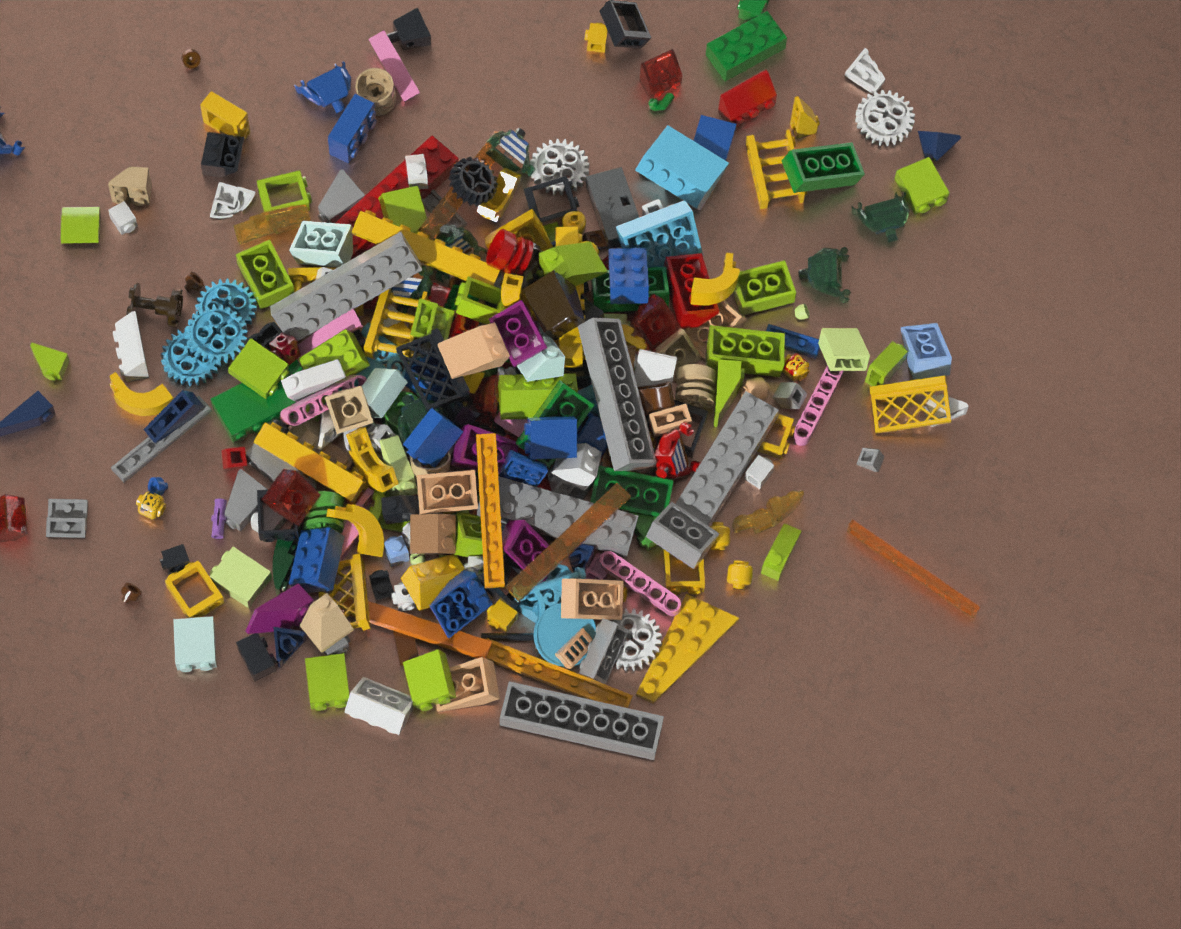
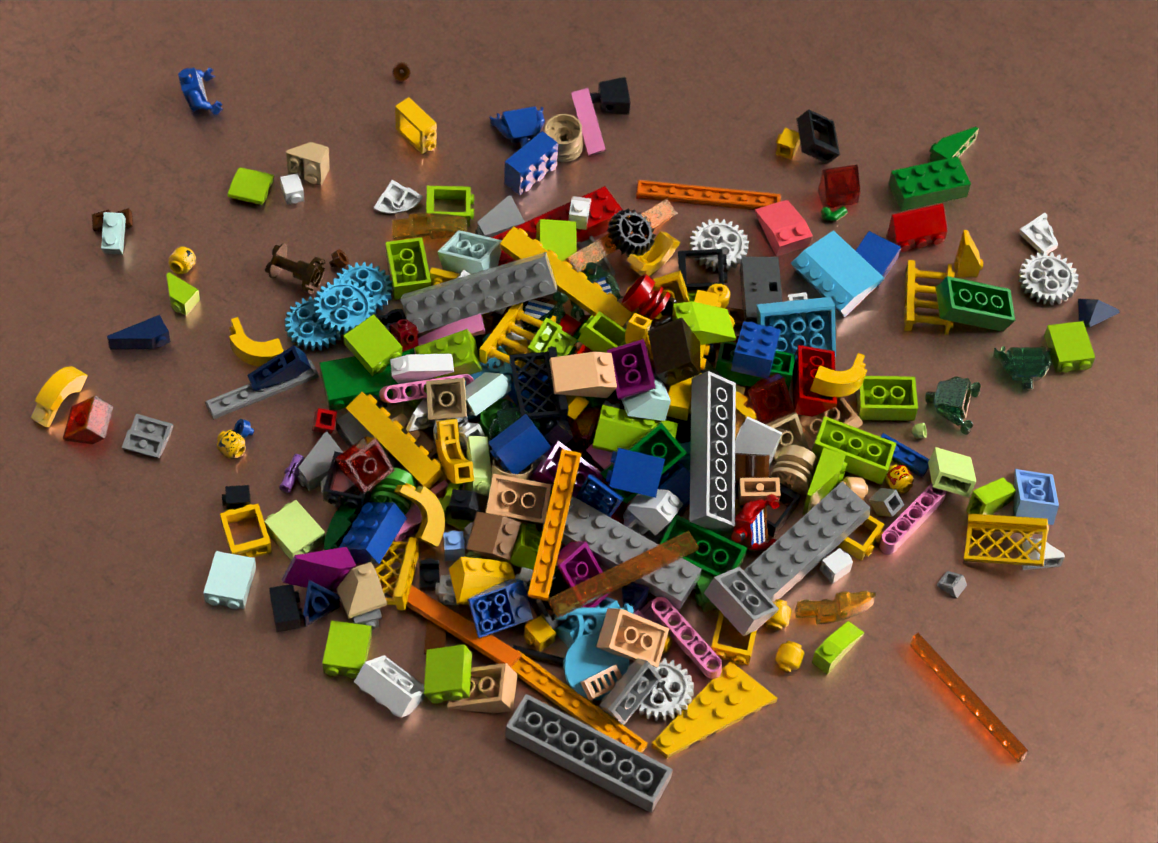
camera: 15 degrees right, 10 degrees down
white slope [113,311,149,382] -> none
reddish brown tile [121,583,142,603] -> none
black slope [201,132,244,177] -> none
torso [486,128,536,177] -> none
none -> yellow head [168,247,196,274]
none -> orange tile [636,180,781,210]
none -> coral slope [754,199,813,257]

